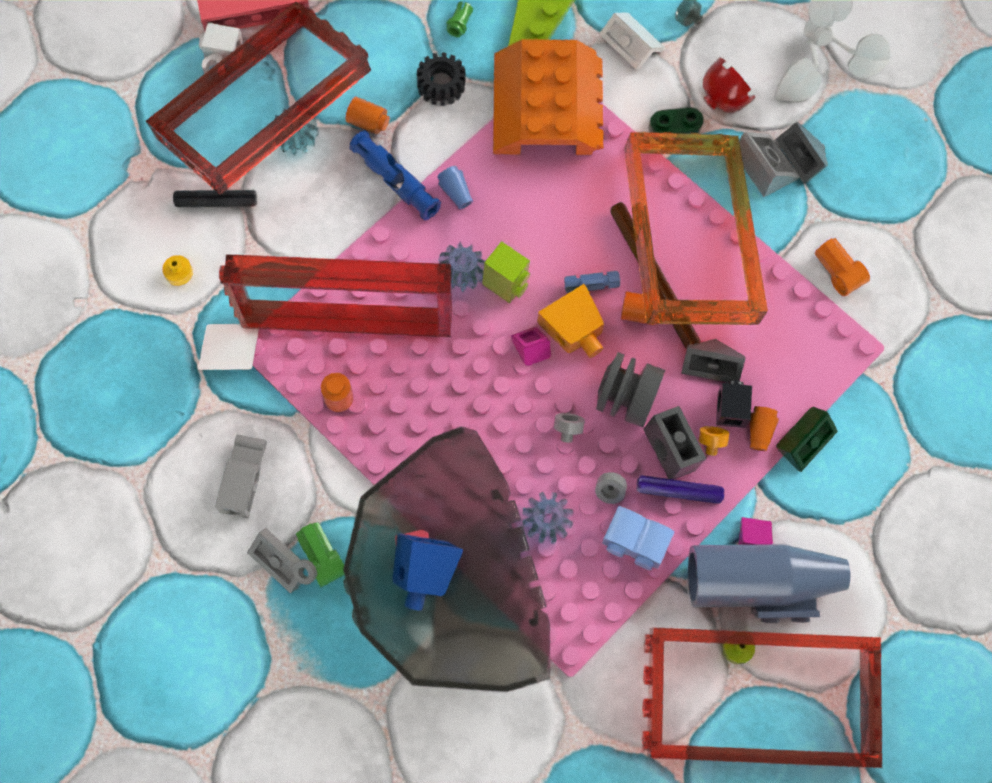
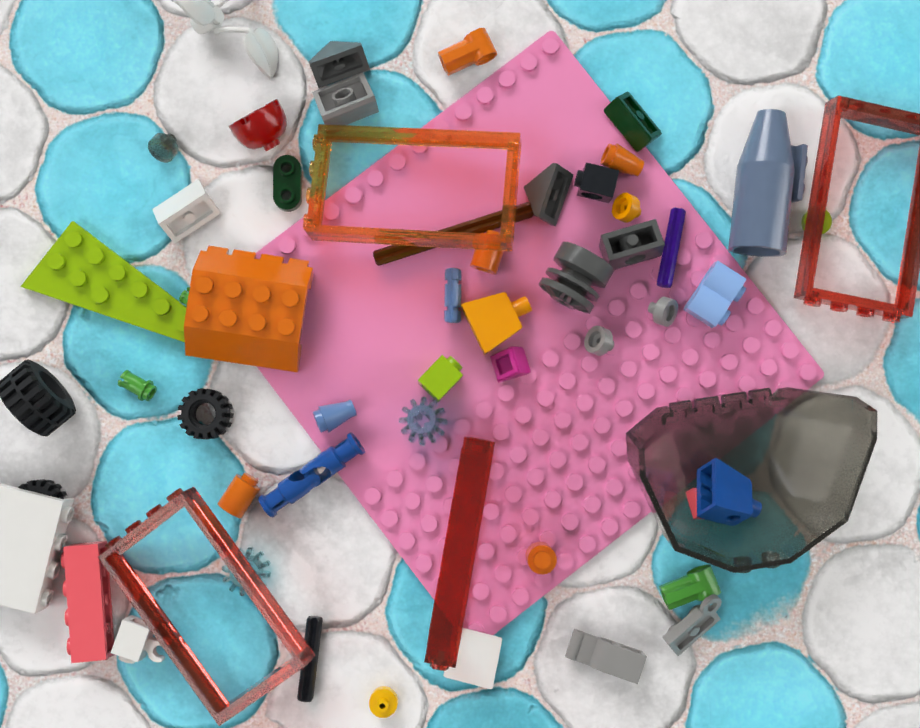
camera: 80 degrees left, 15 degrees up
clear light blue gear [522,492,573,544] -> none
dark pink slope [739,517,773,545] -> none

